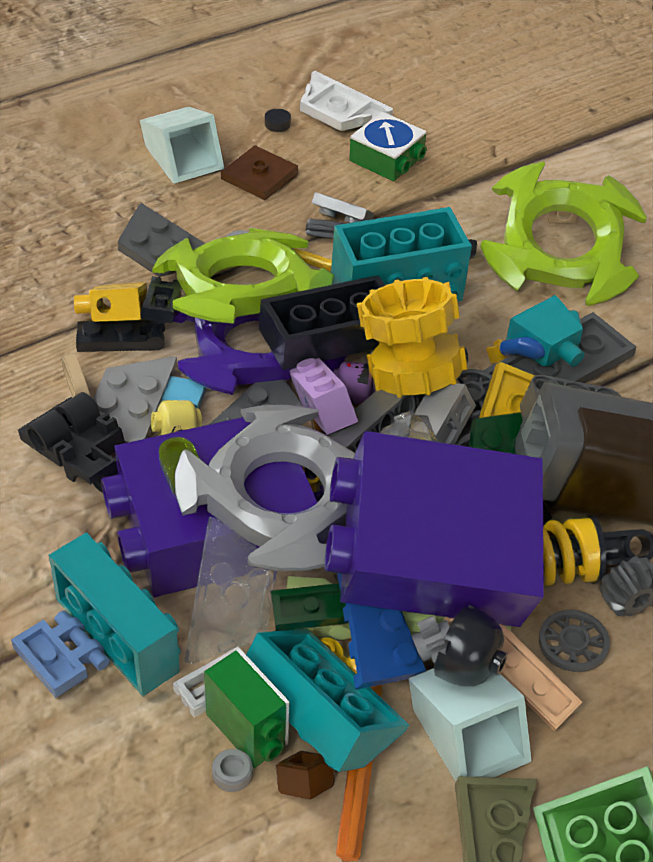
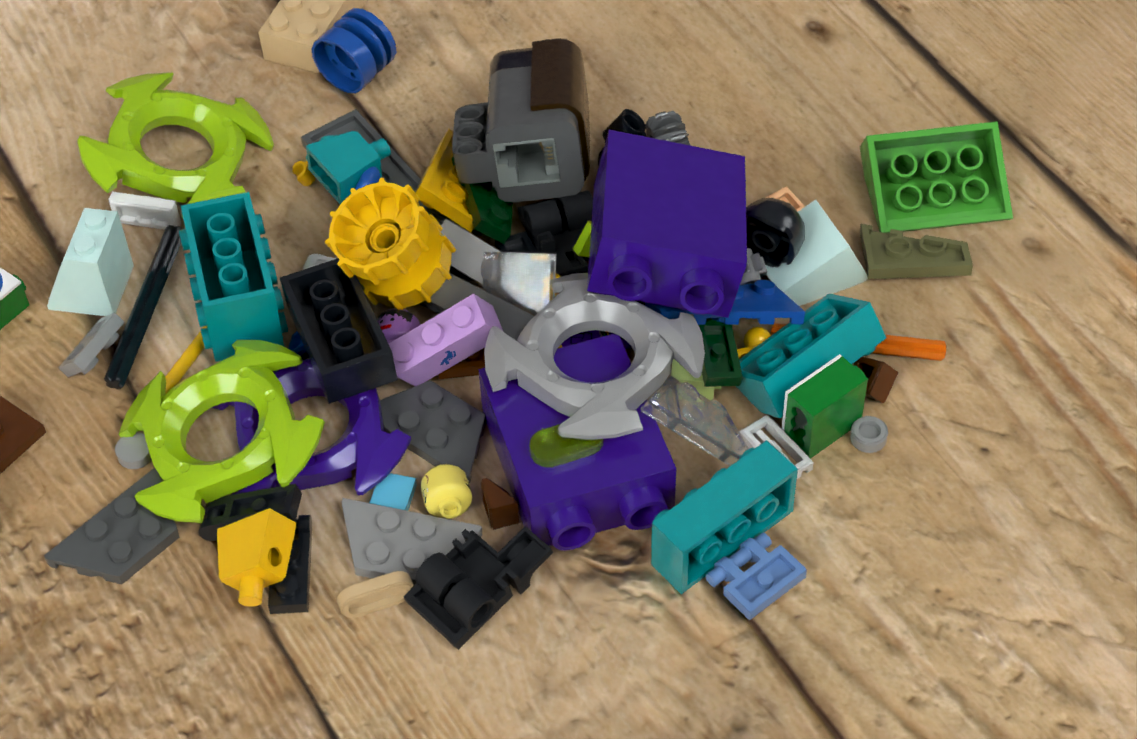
camera: 85 degrees left, 5 degrees up
none -> light aqua slope [47,208,134,316]
none -> white plate [108,192,181,230]

